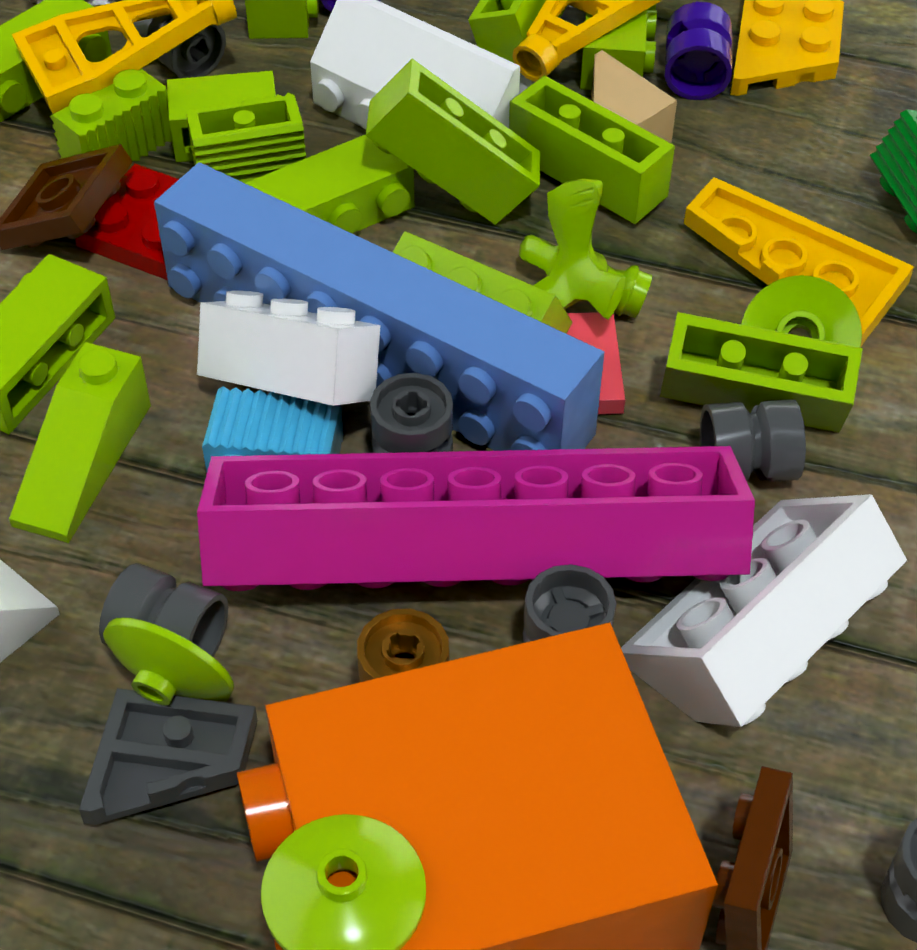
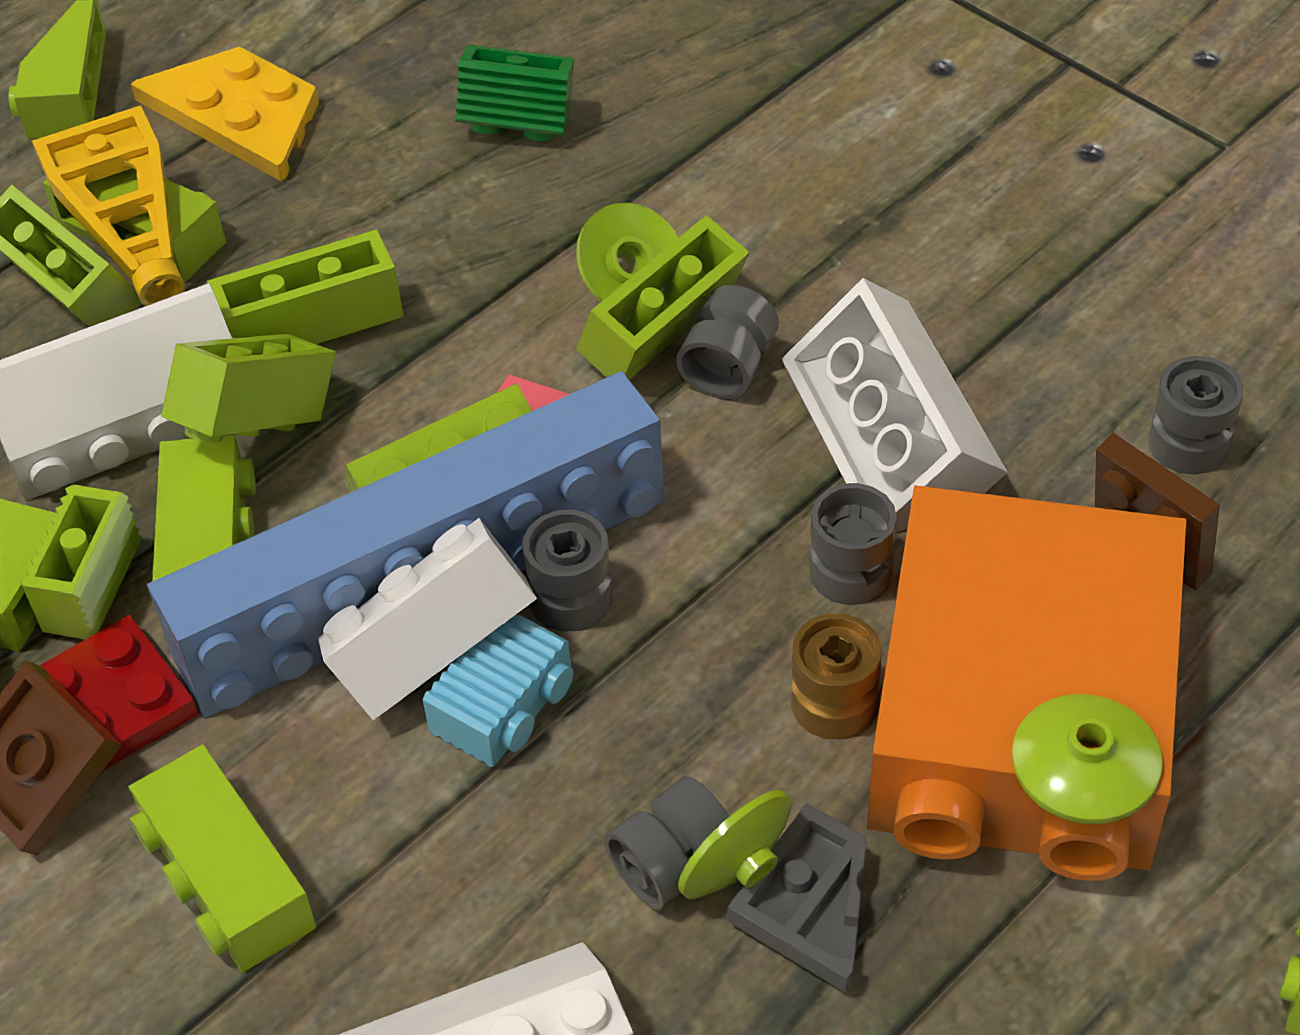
camera: 60 degrees left, 0 degrees up
lime slope [9,342,151,543] -> none
dark pink brick [197,446,755,591] -> none
lime animal [519,178,653,320] -> none
tan slope [591,50,677,143] -> none
dark purple wheel [664,1,732,100] -> none
yellow wing [684,177,914,347] -> none

